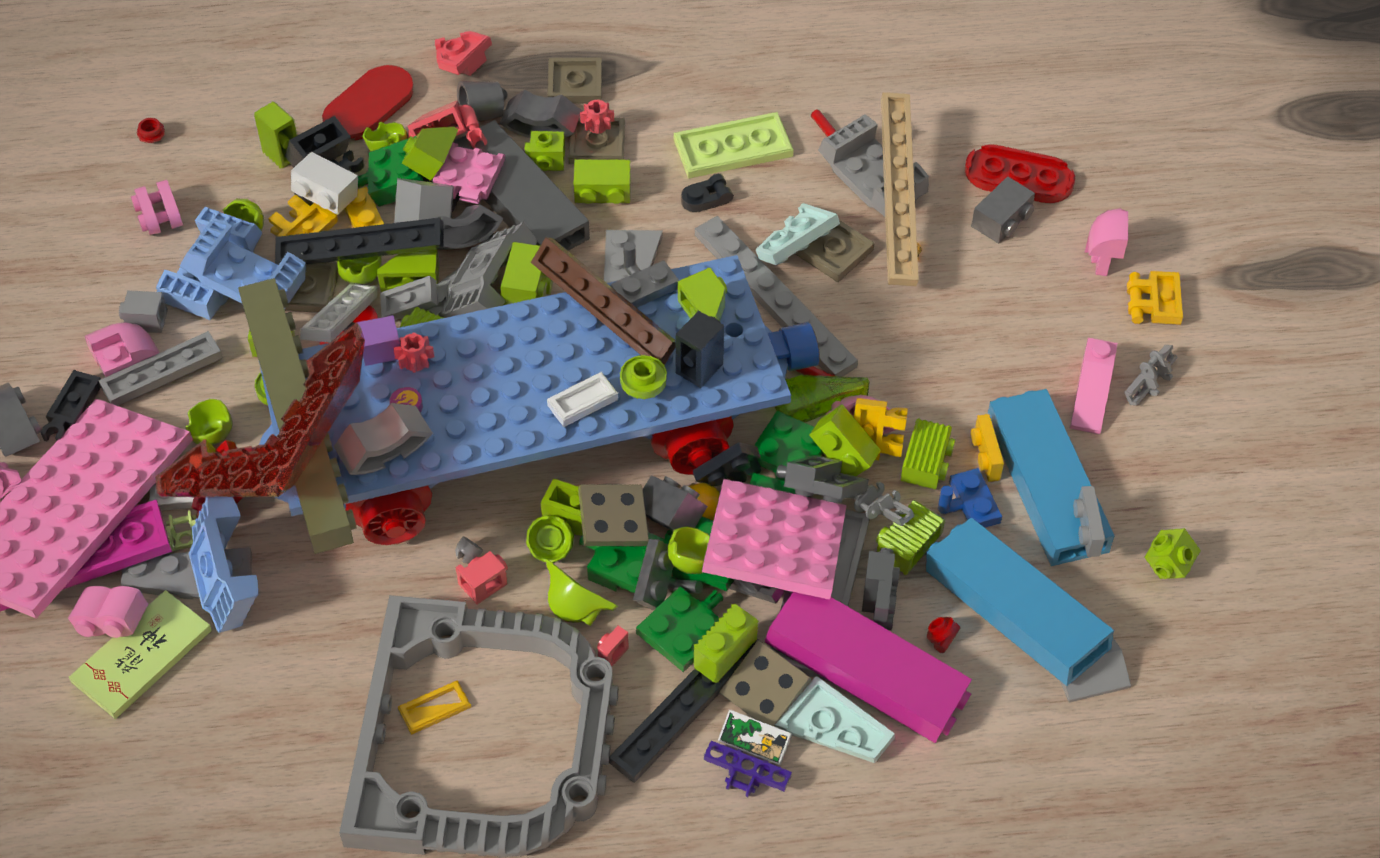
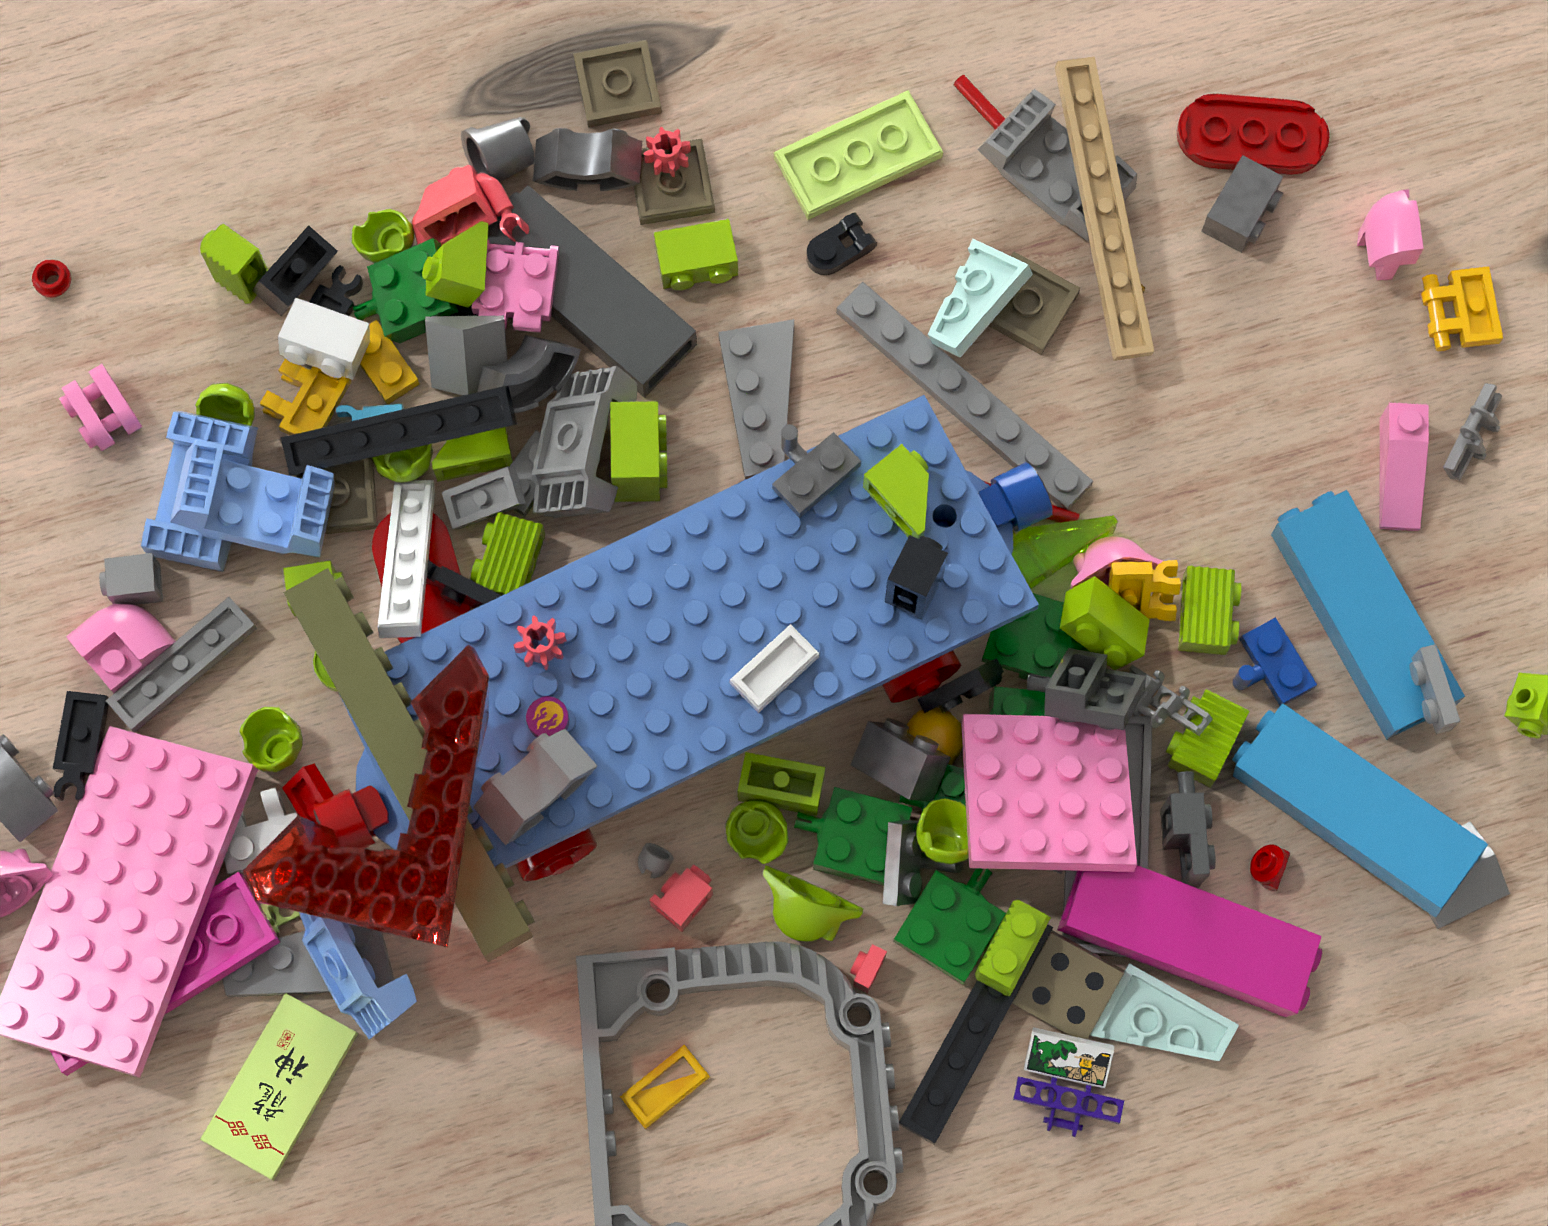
camera: 10 degrees left, 20 degrees up
bright pink brick [68,586,148,638] -> none
red tile [322,65,413,141] -> none
medium lavender brick [352,315,400,366] -> none
coral plate [435,31,492,76] -> none
lime brick [525,131,565,171] -> none
reddish brown plate [531,237,676,365] -> none
dark tan tile [578,484,649,546] -> none
lime plate [620,355,667,399] -> none
yellow plate [971,414,1004,482] -> none

